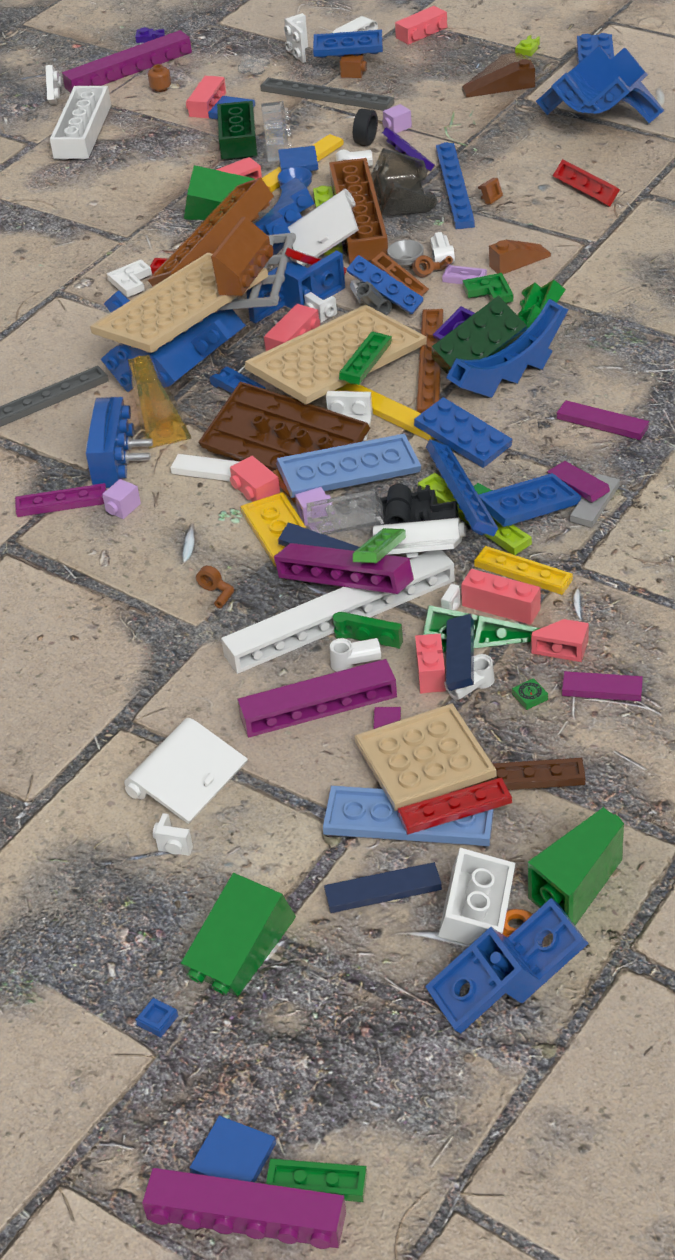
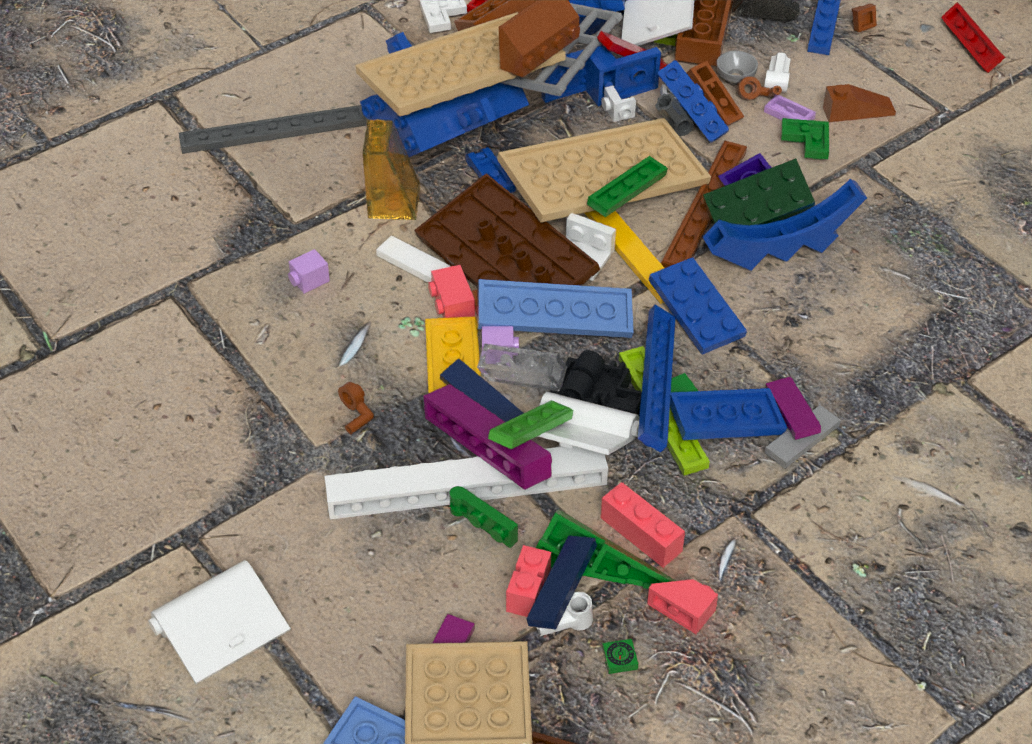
camera: 15 degrees right, 5 degrees up
magenta tile [15,483,107,517] -> none
blue piece [86,397,153,488] -> none
white bracket [153,813,193,856] -> none
magenta brick [237,659,397,738] -> none
coral brick [264,304,320,351] -> none
white piece [330,638,381,672] -> none
white tile [441,584,461,611] -> none
yellow tile [474,546,573,595] -> none
green wedge [518,280,566,330] -> none
magenta tile [557,400,649,440] -> none
magenta tile [562,671,643,701] -> none

